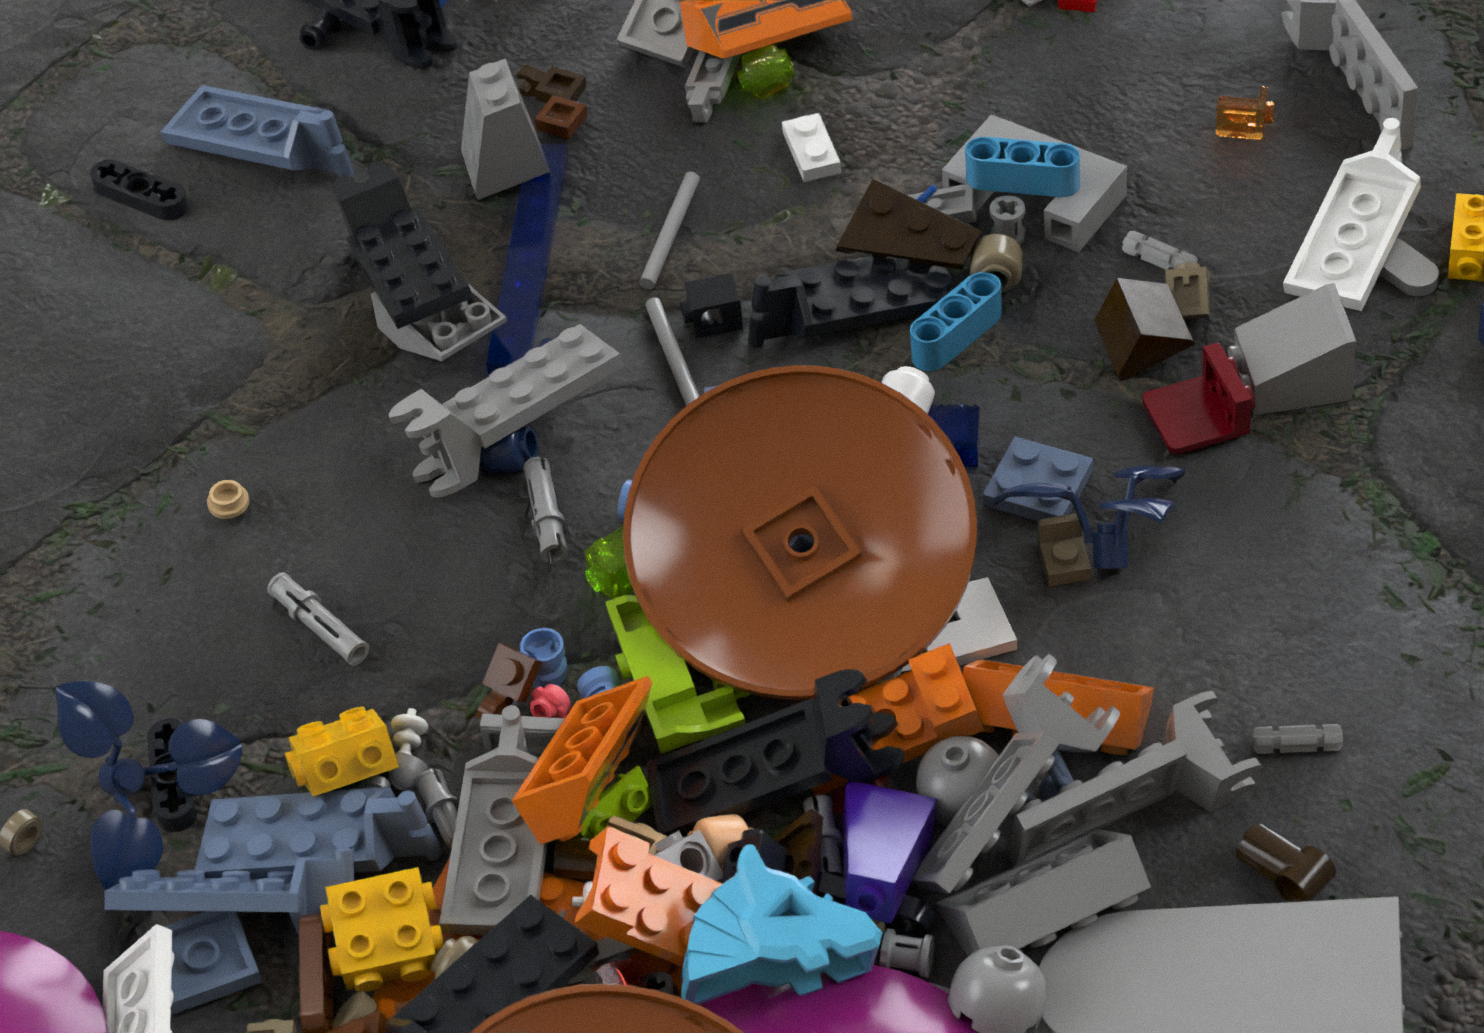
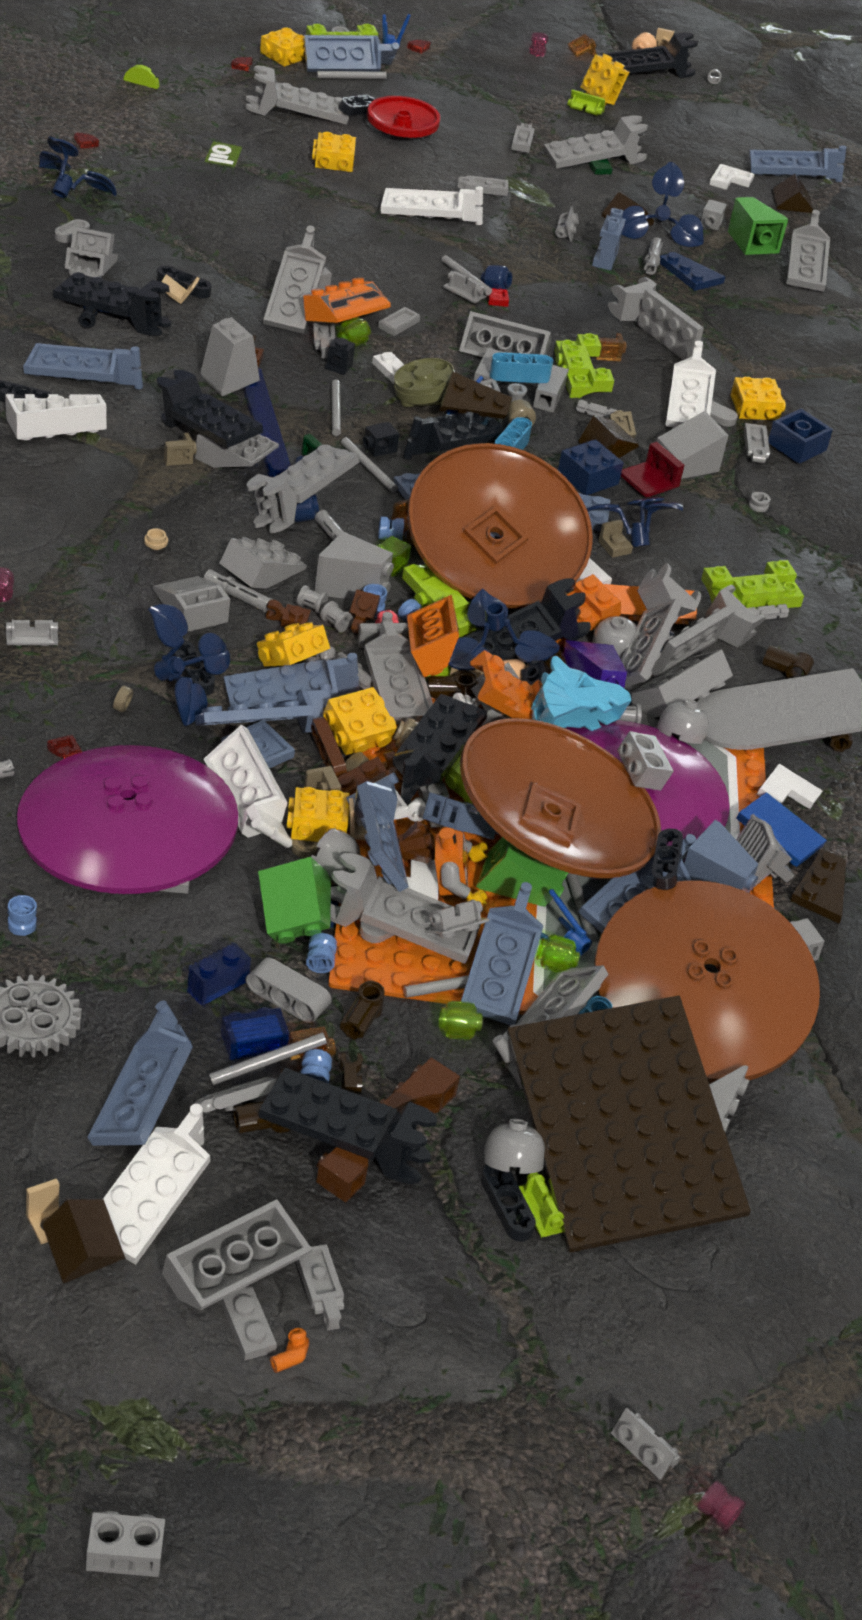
camera: 30 degrees left, 5 degrees down
none -> white wedge [5,394,107,440]
none -> light grey slope [153,576,230,631]
none -> dark tan bracket [164,433,197,466]
none -> light grey slope [220,537,307,589]
none -> reddish brown plate [265,599,311,627]
none -> light grey bush [297,585,328,614]
none -> dark green tile [302,433,323,456]
none -> light grey slope [315,532,394,600]
none -> light grey bush [320,601,353,632]
none -> black brick [325,337,355,375]
none -> light grey tile [378,307,421,336]
none -> olive piece [394,358,455,407]
none -> dark blue plant [448,589,560,670]
none -> light grey slope [459,311,552,358]
none -> lime bracket [554,333,614,398]
none -> dark blue brick [558,439,624,495]
none -> lime bracket [701,560,804,609]
none -> light grey hinge [744,423,770,463]
none -> light grey bush [749,492,771,512]

